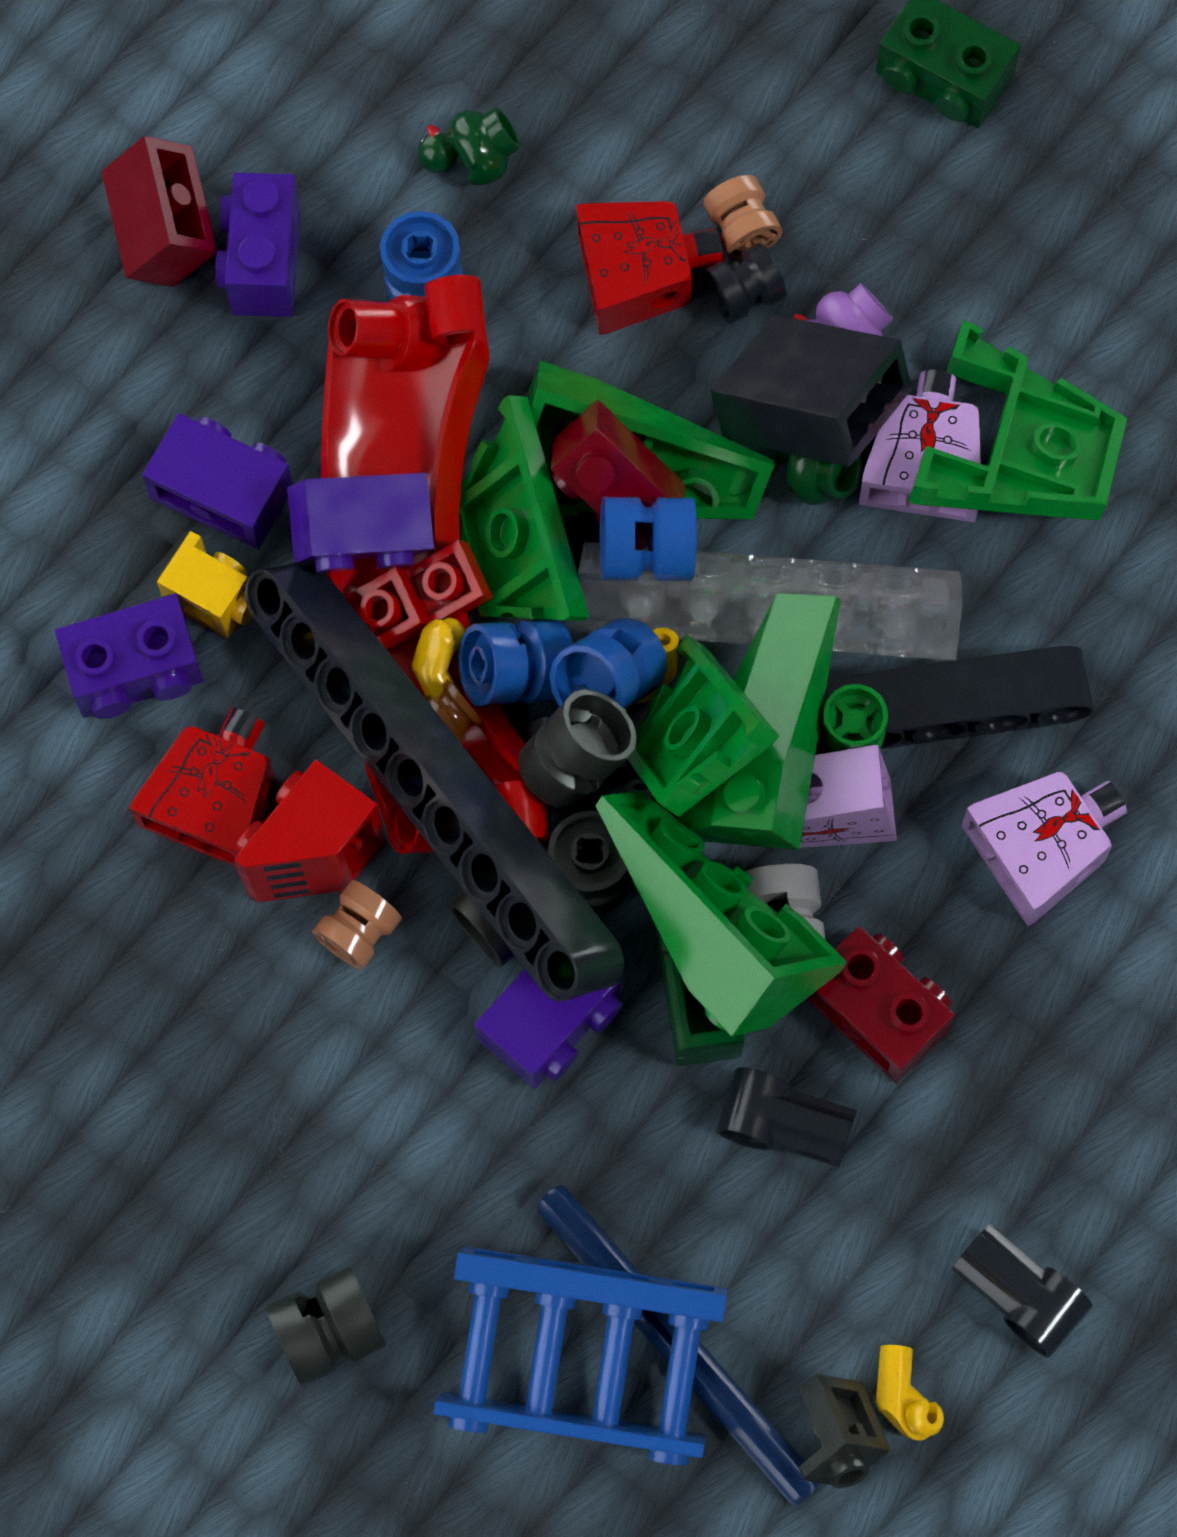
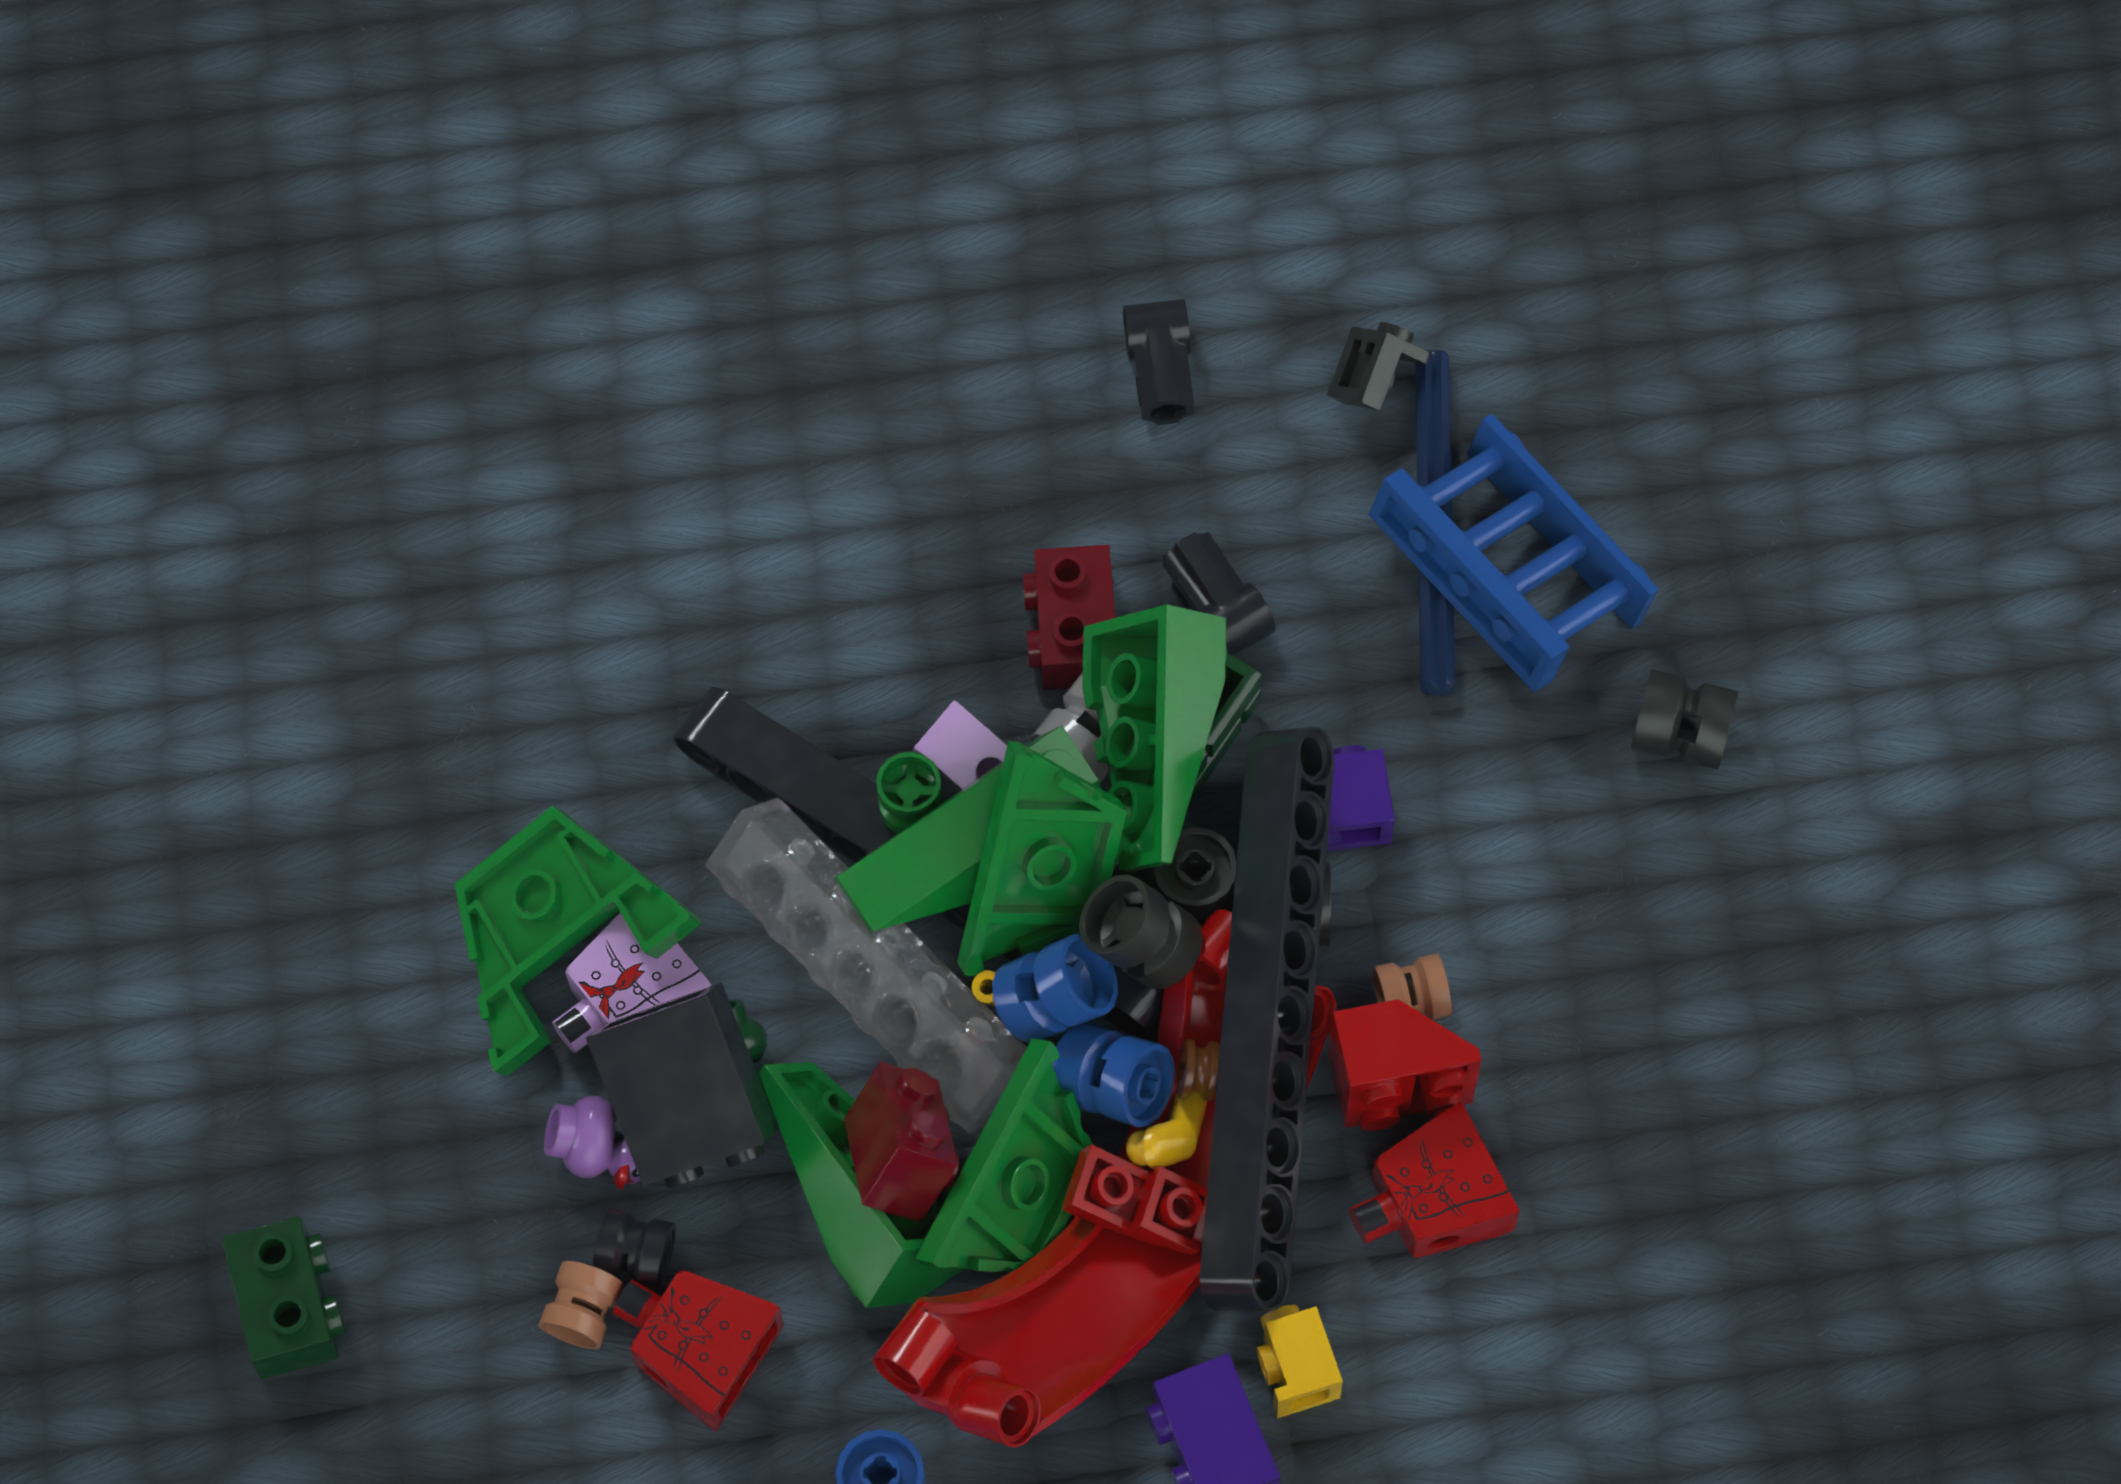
camera: 140 degrees left, 5 degrees down
dark purple brick [54,593,204,719] -> none
dark purple brick [287,473,434,573] -> none
blue wheel [600,497,697,581] -> none
yellow arm [876,1345,944,1440] -> none
lavender torso [962,772,1127,926] -> none

